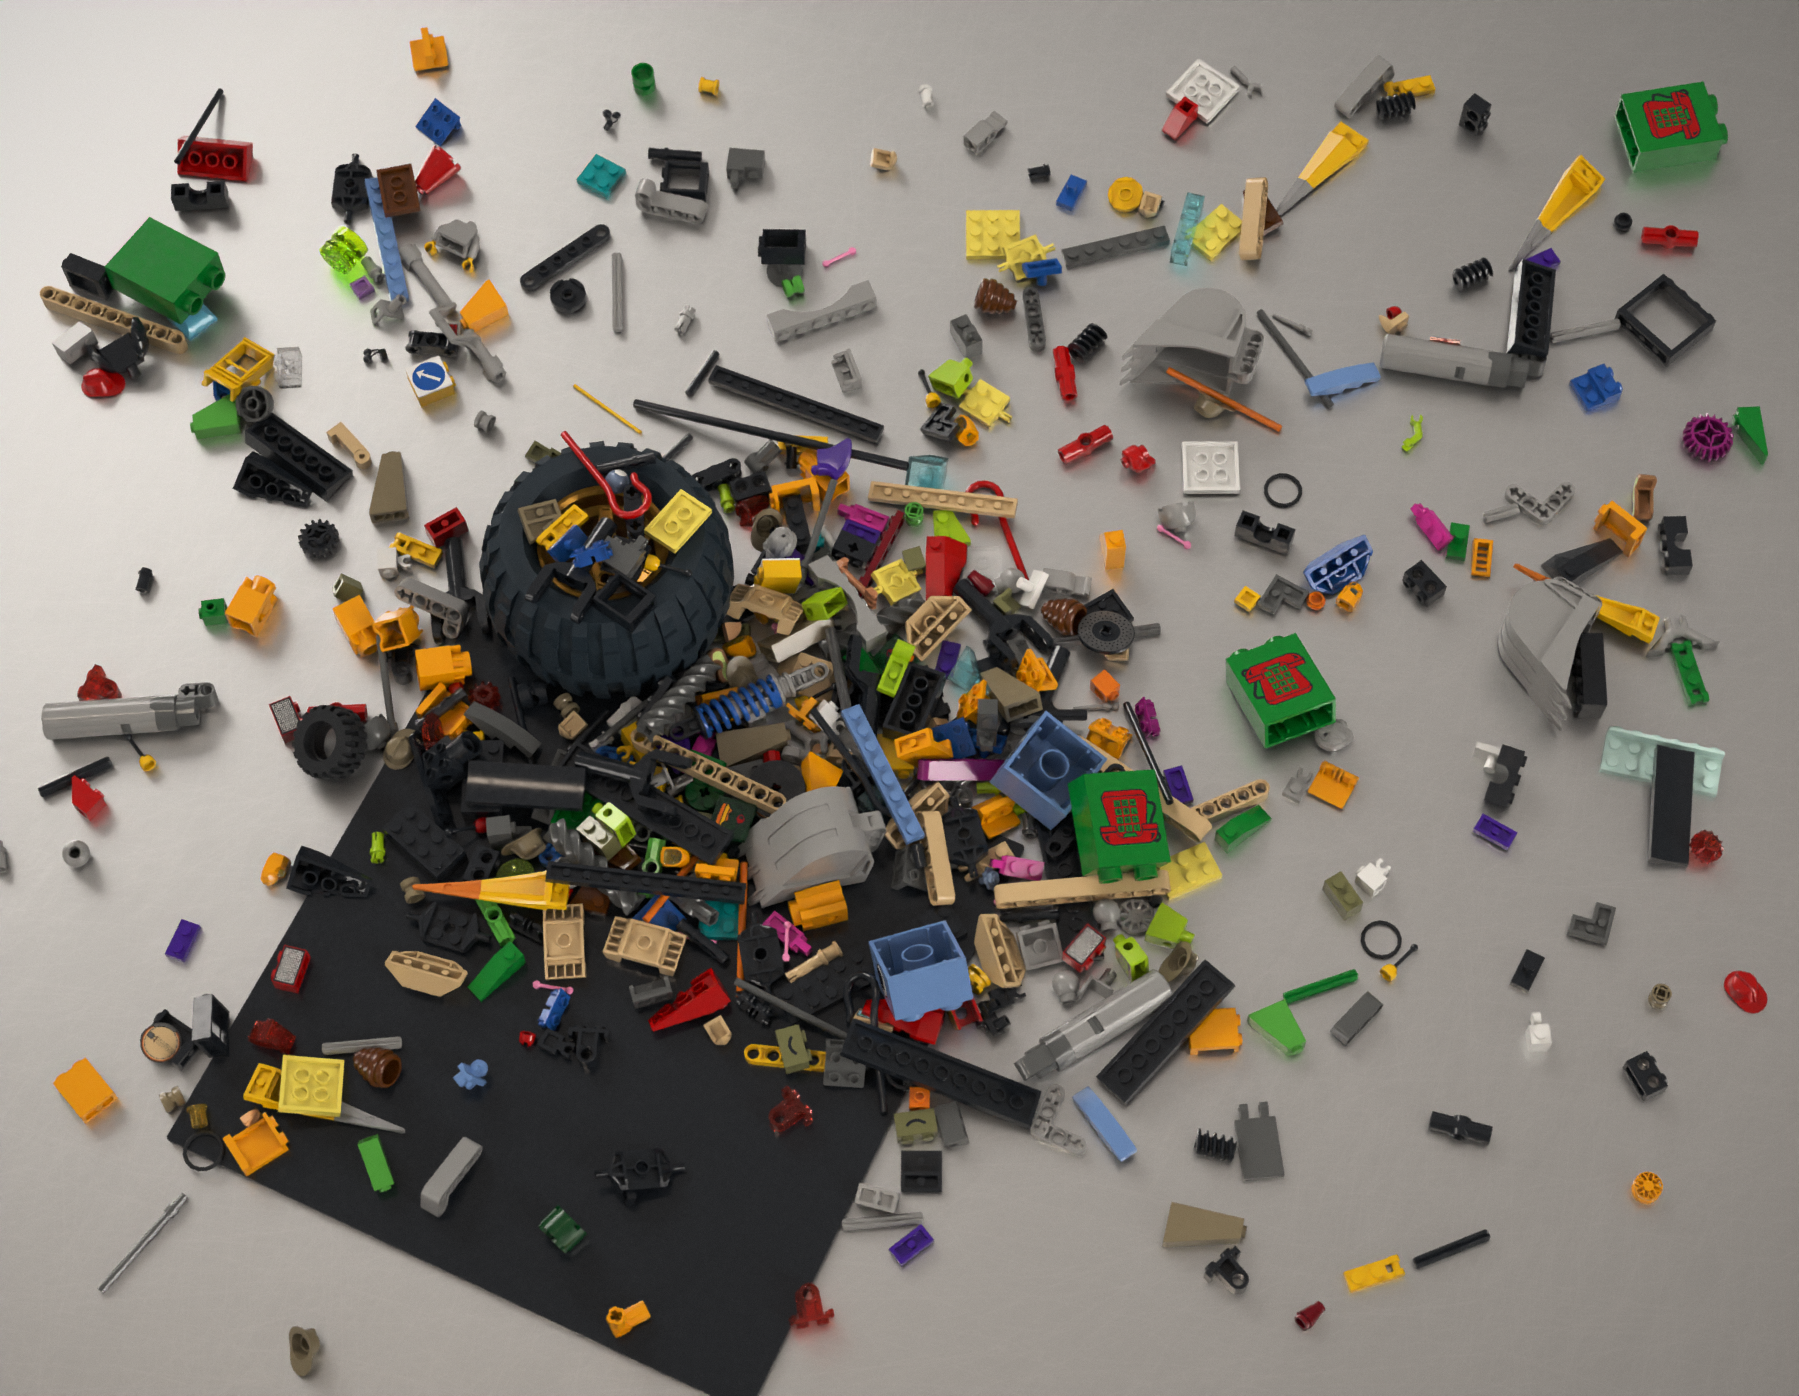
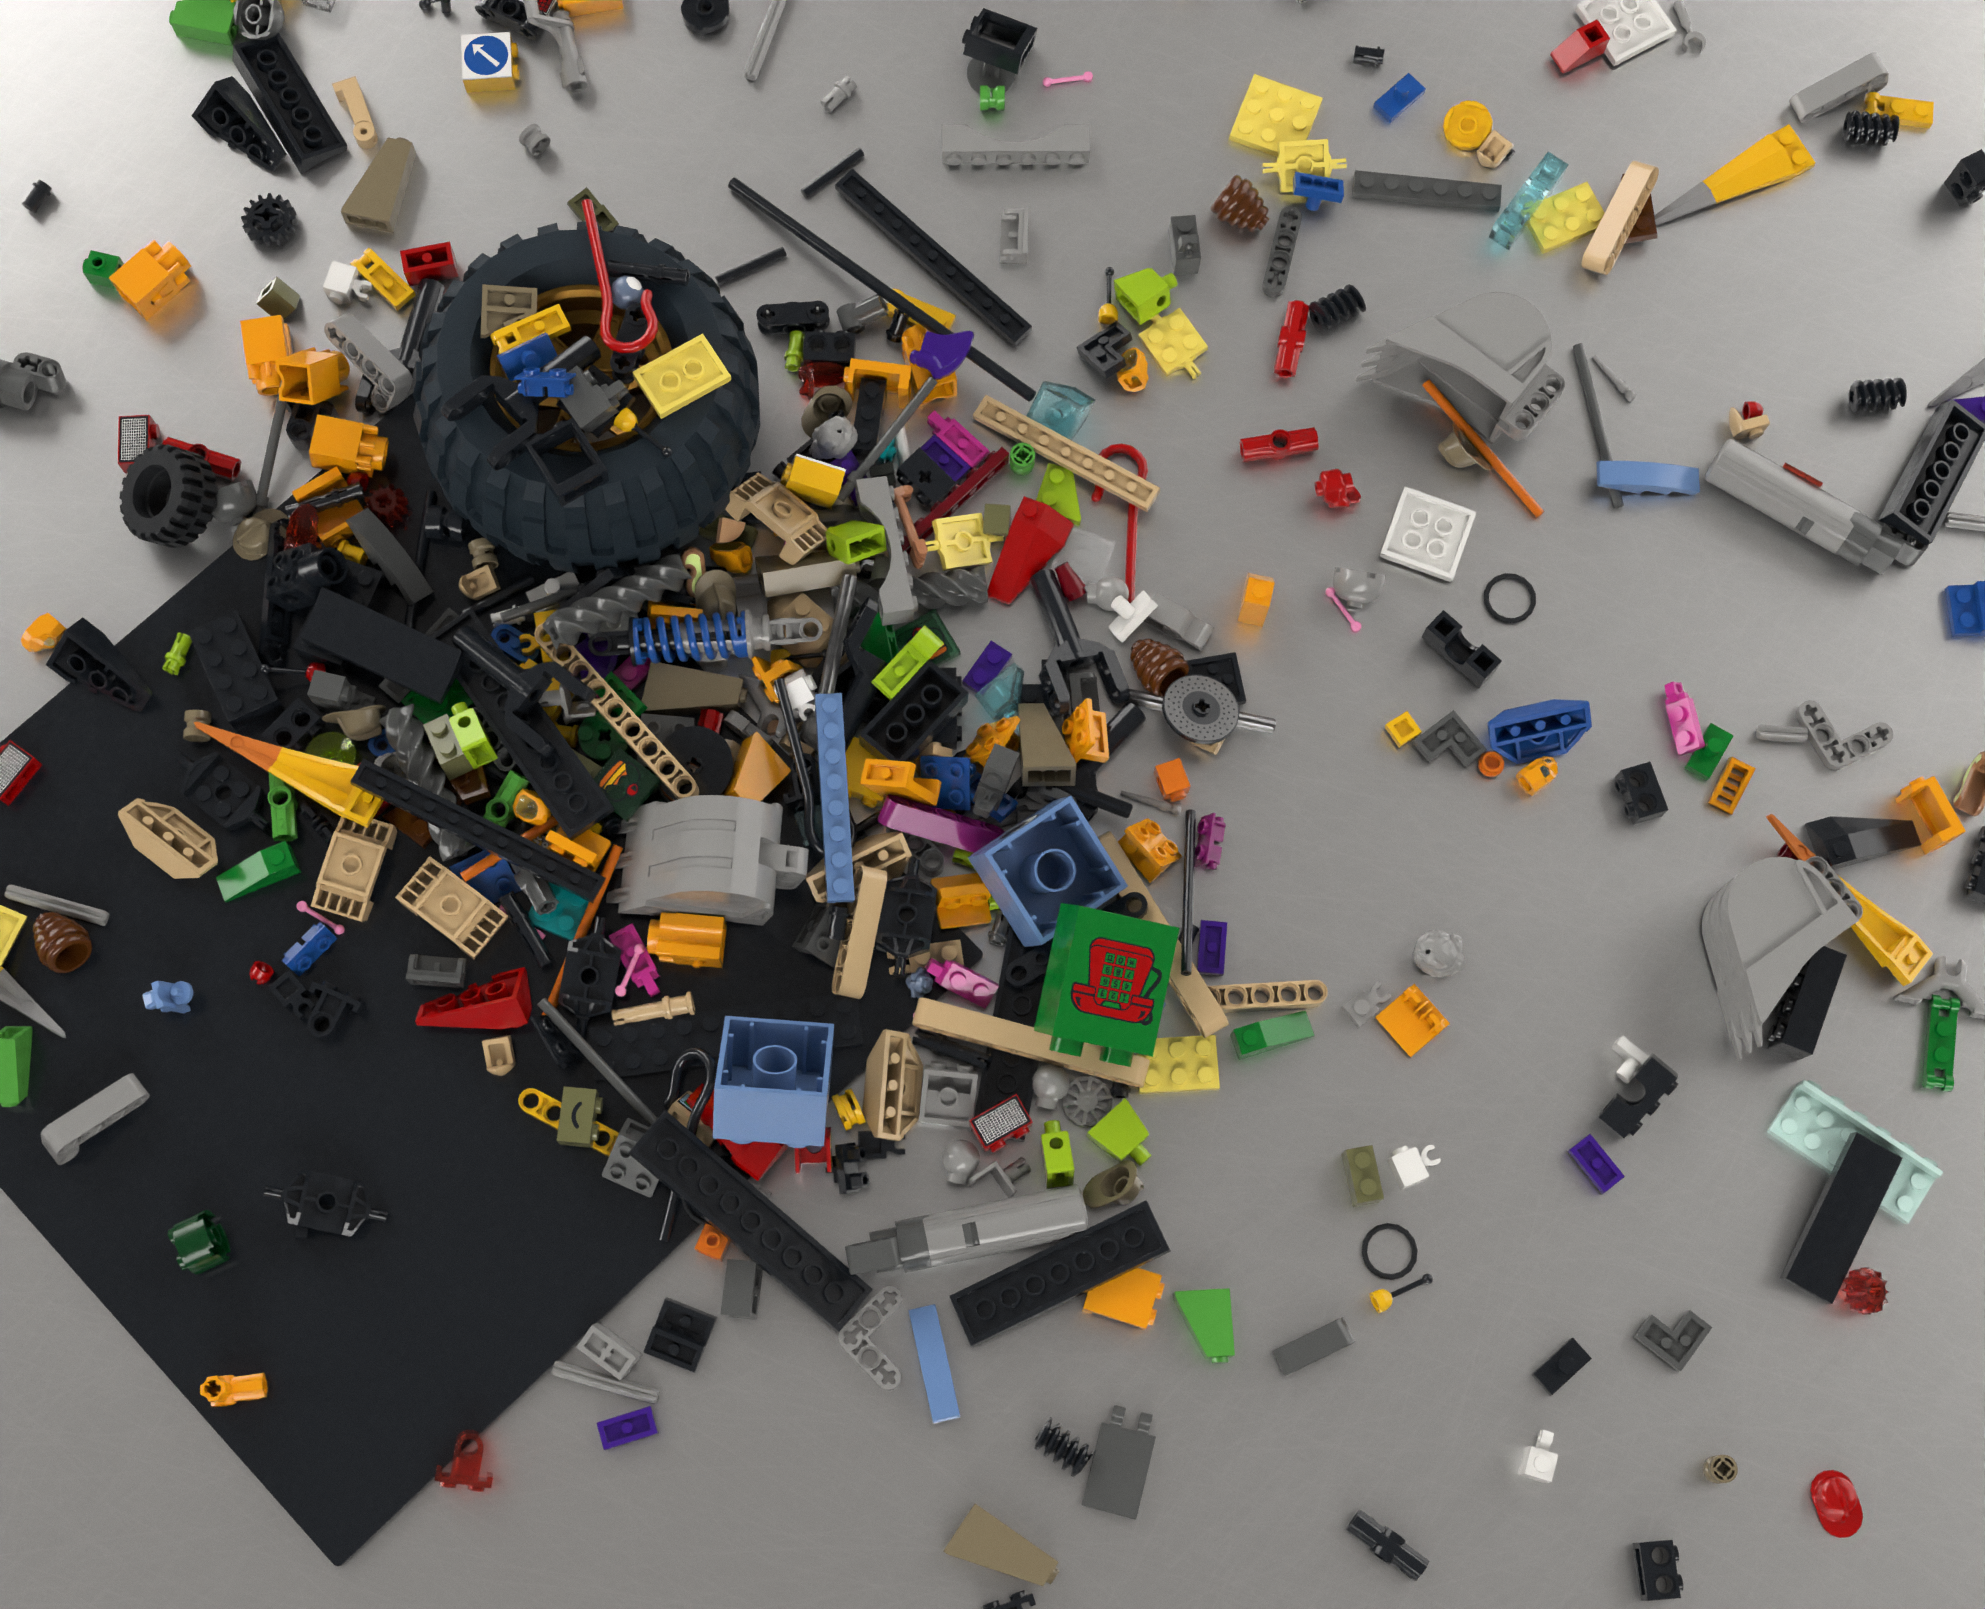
camera: 15 degrees right, 10 degrees up
yellow piece [573,384,642,434] -> none
clear red pin [769,1085,813,1132] -> none
olive brick [894,1108,938,1145] -> none
tan wedge [905,596,972,662] -> none
olive panel [993,588,1021,615] -> none
green brick [1226,633,1336,749] -> none
green axle [1282,969,1359,1004] -> none
lime arm [1402,414,1423,452] -> none

